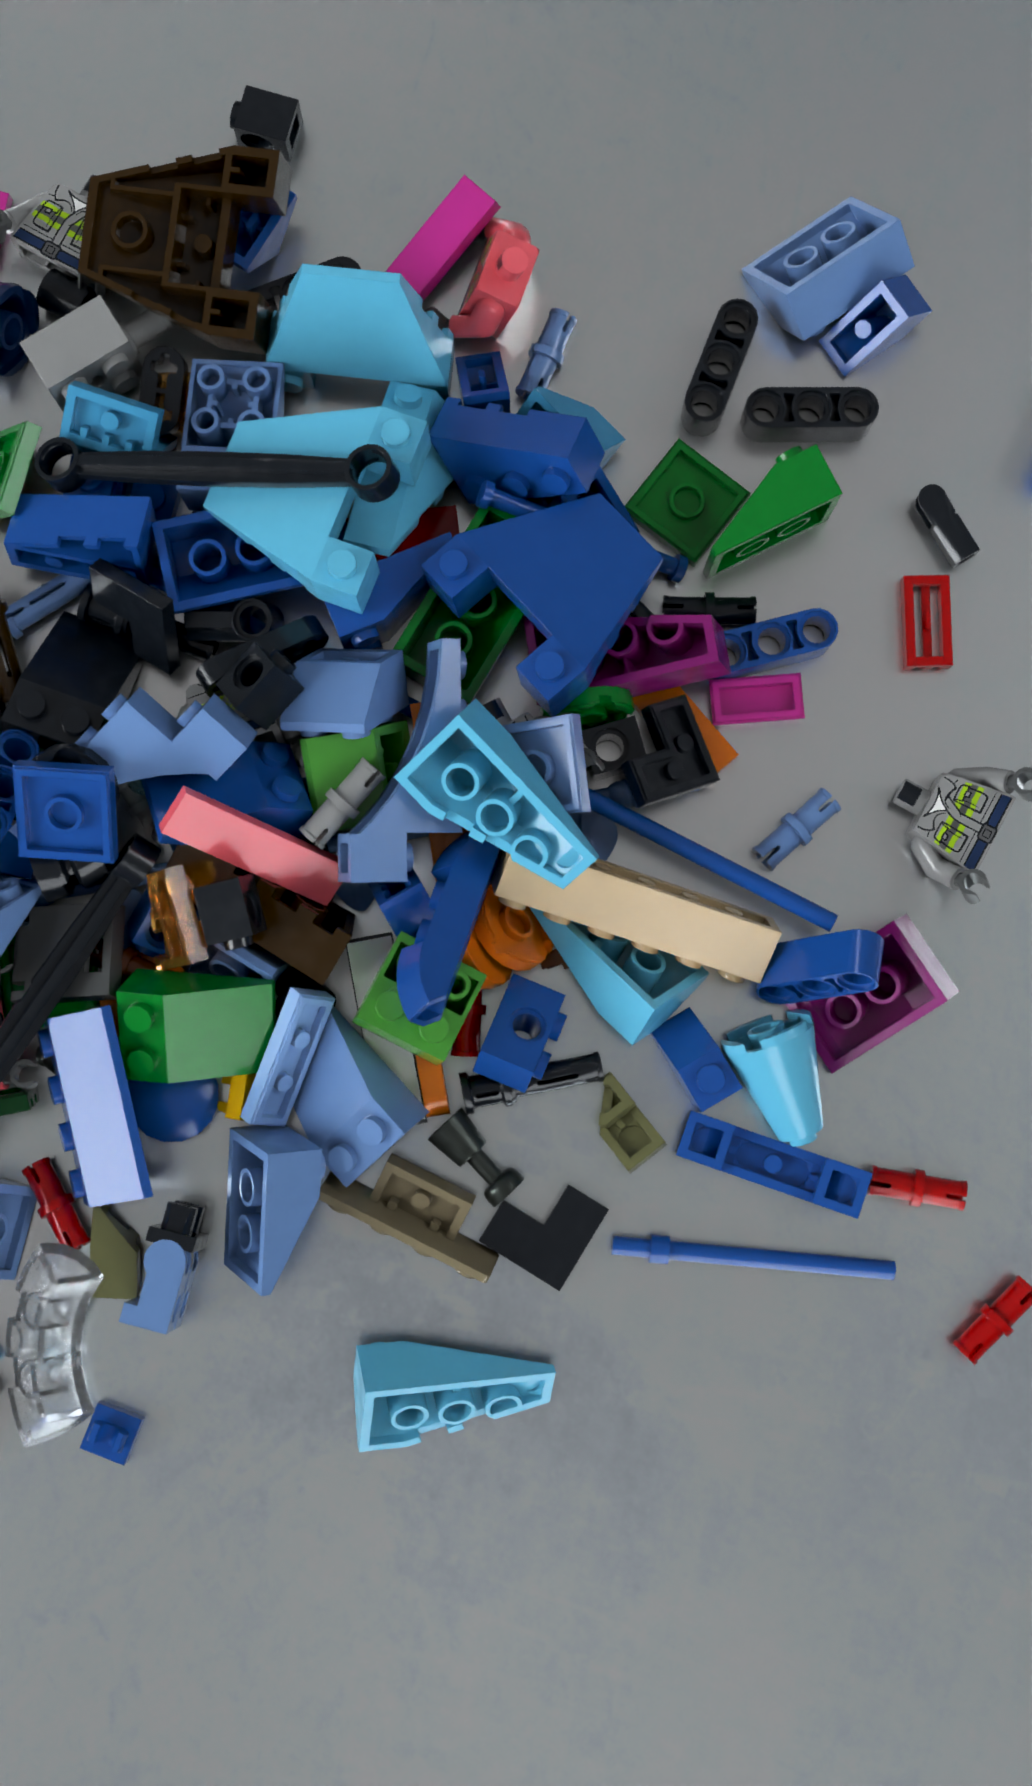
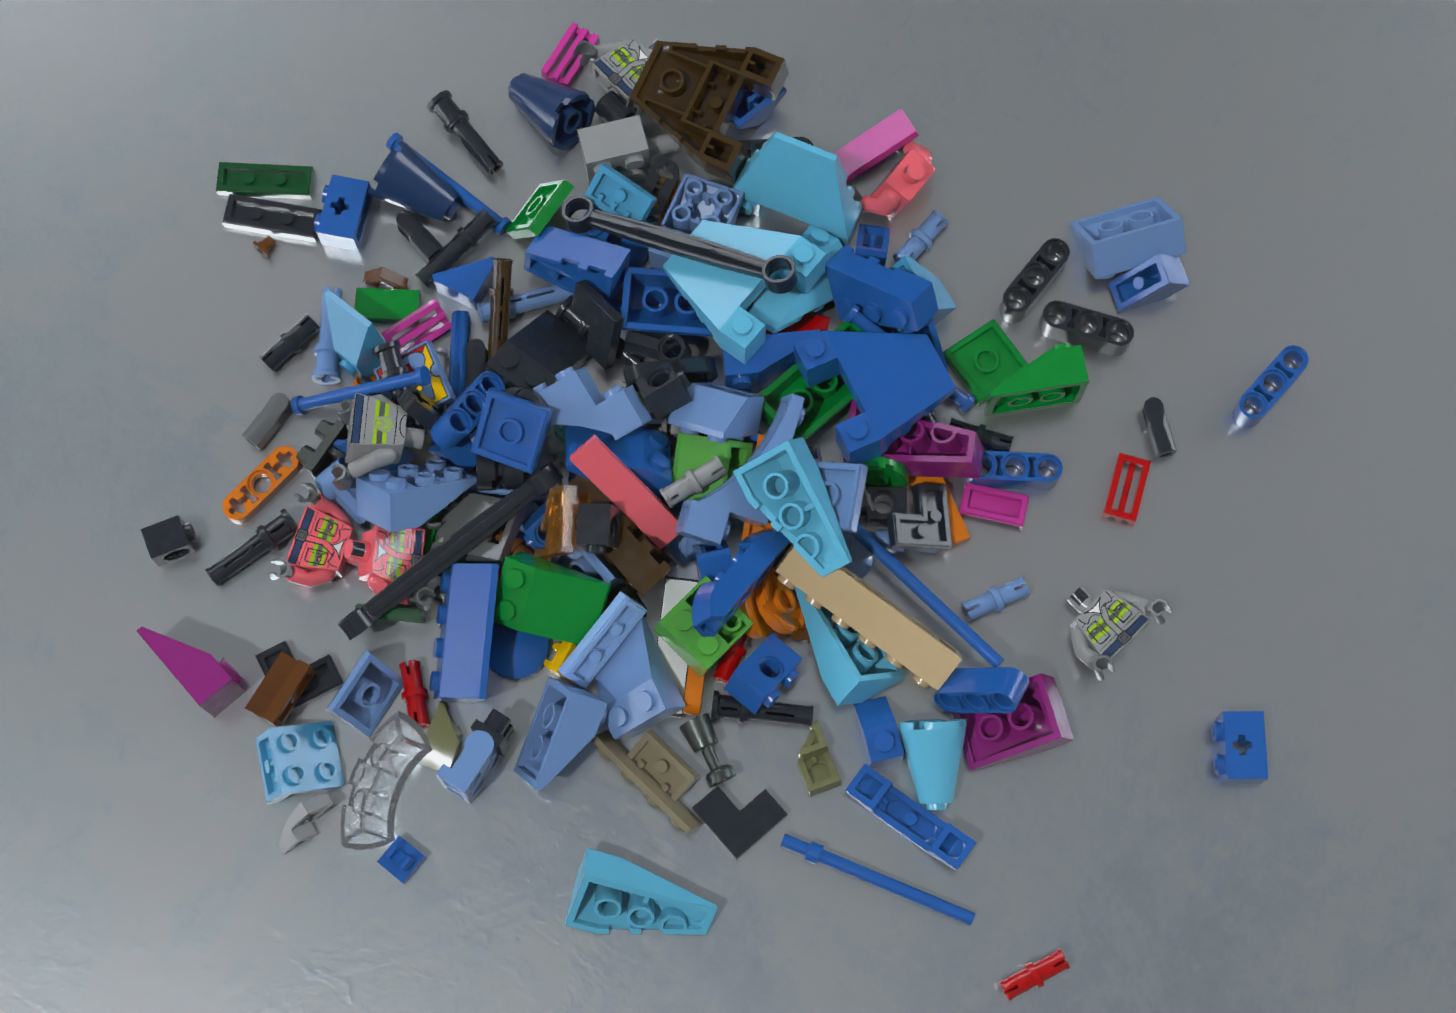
camera: 20 degrees right, 10 degrees down
black brick [230,85,303,162] -> none
red pin [867,1165,968,1211] -> none

